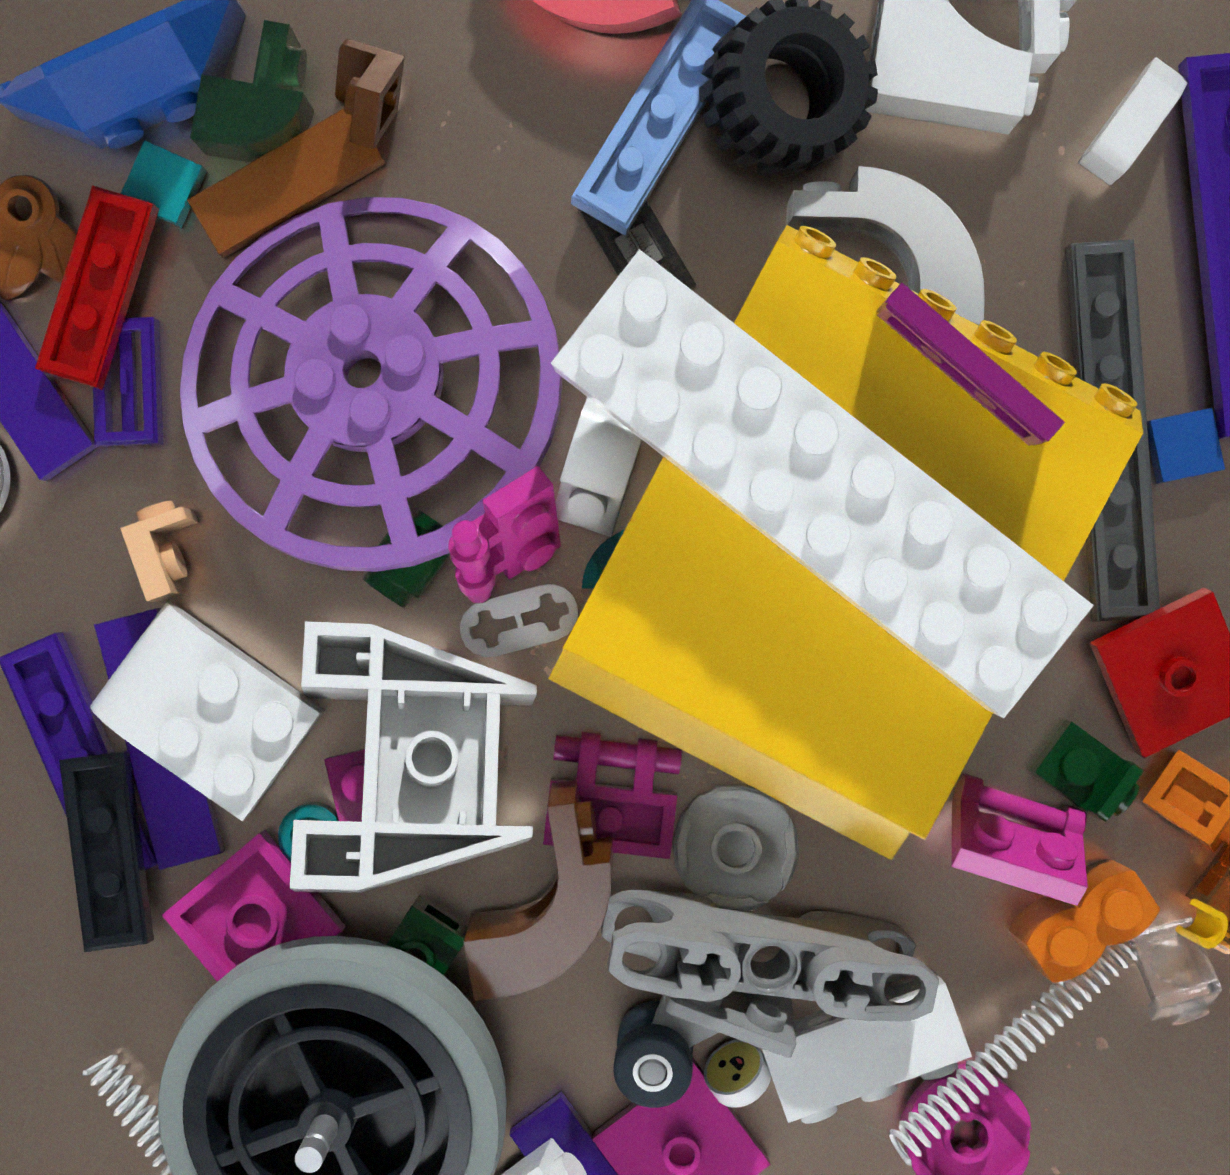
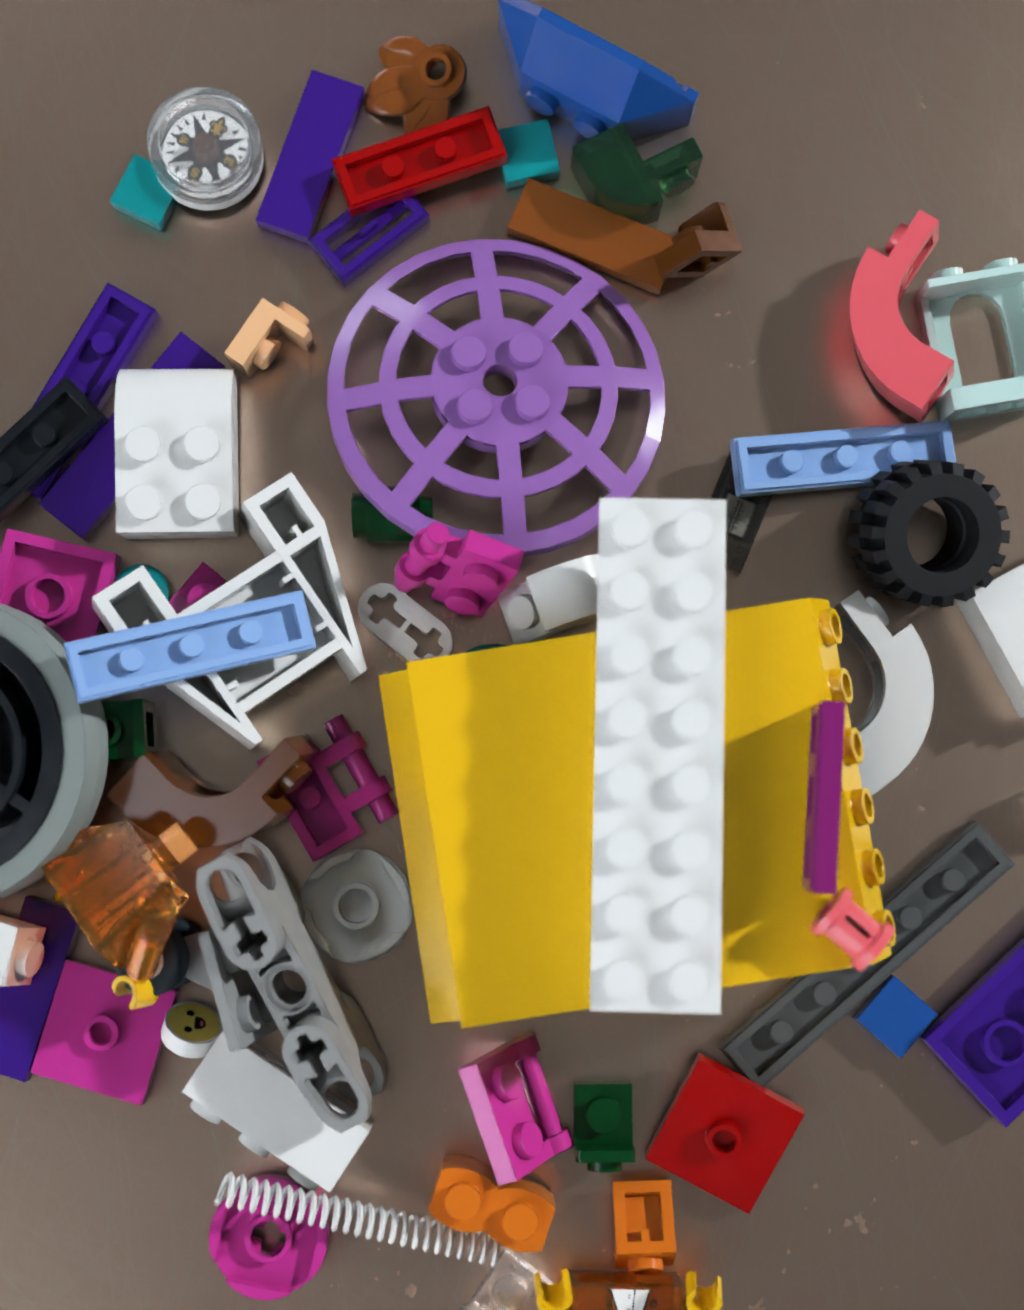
camera: 50 degrees right, 5 degrees down
none -> clear orange torso [41,820,199,1010]
none -> light blue tile [63,590,316,705]
none -> coral bush [809,887,895,972]

